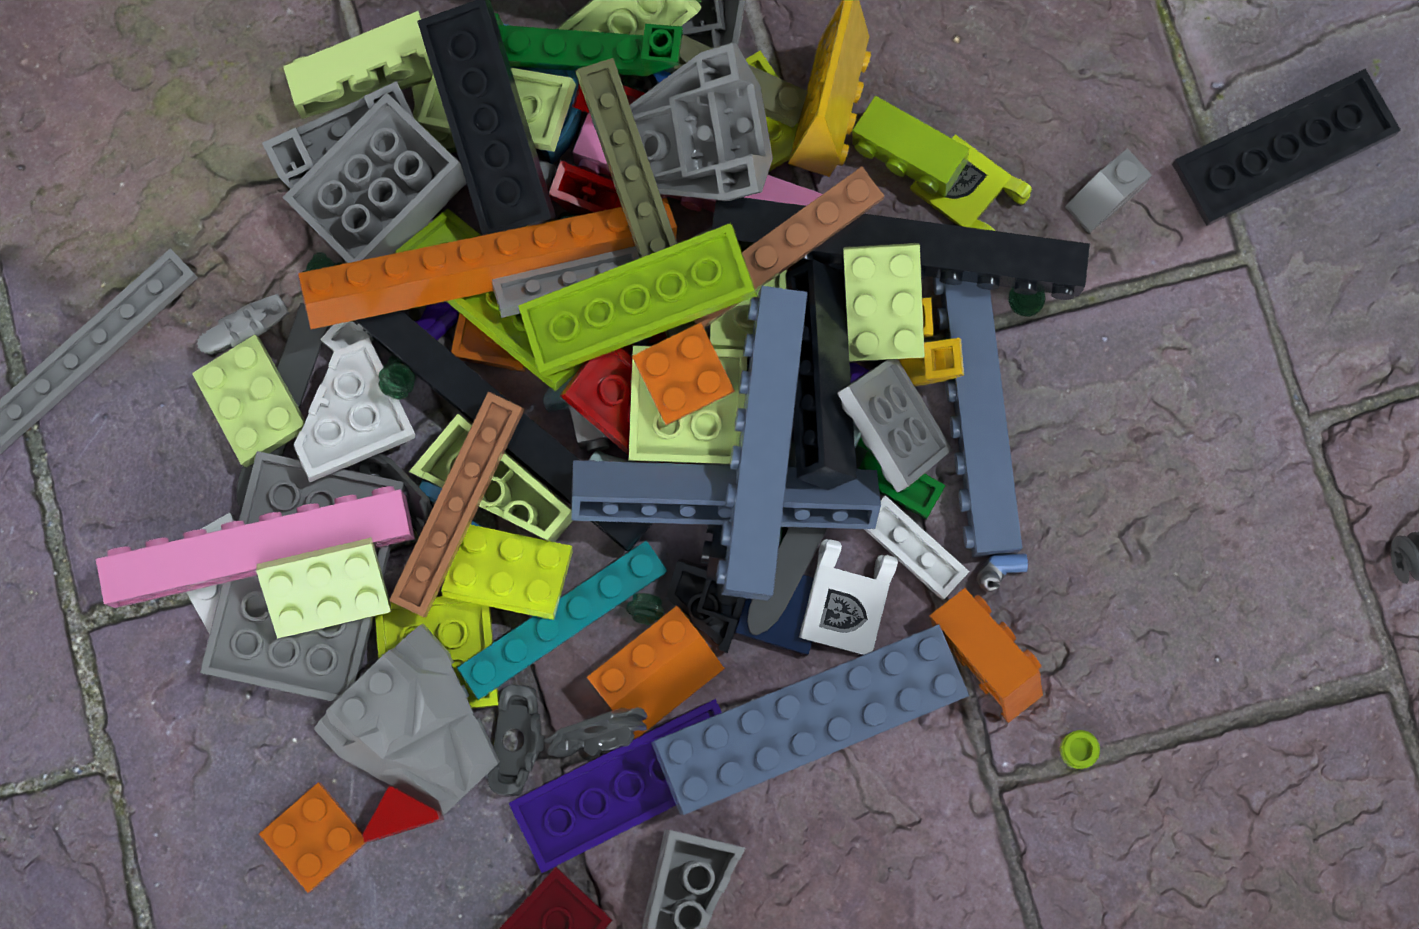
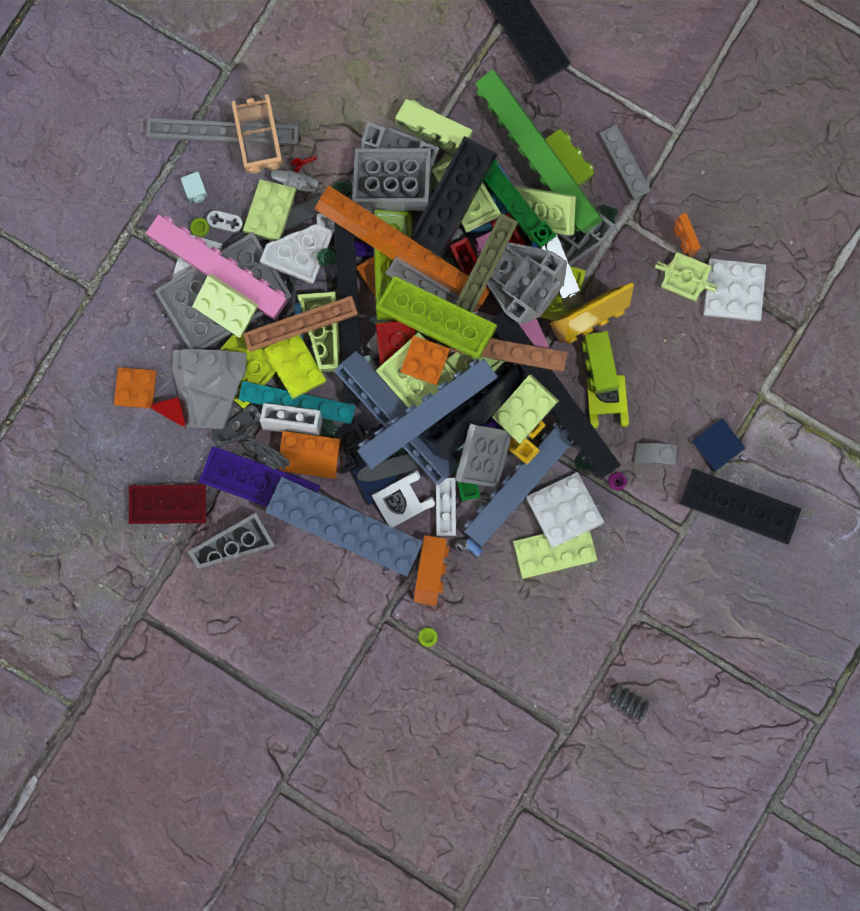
camera: 45 degrees right, 5 degrees up
none -> light aqua brick [180,172,208,204]
none -> lime tile [190,218,210,238]
none -> white beam [207,211,243,234]
none -> clear door [231,94,283,174]
none -> white brick [260,403,322,436]
none -> red hand [290,155,317,173]
none -> yellowish green plate [513,531,597,579]
none -> white plate [526,472,604,549]
none -> magenta plate [608,472,627,491]
none -> dark blue tile [691,418,746,472]

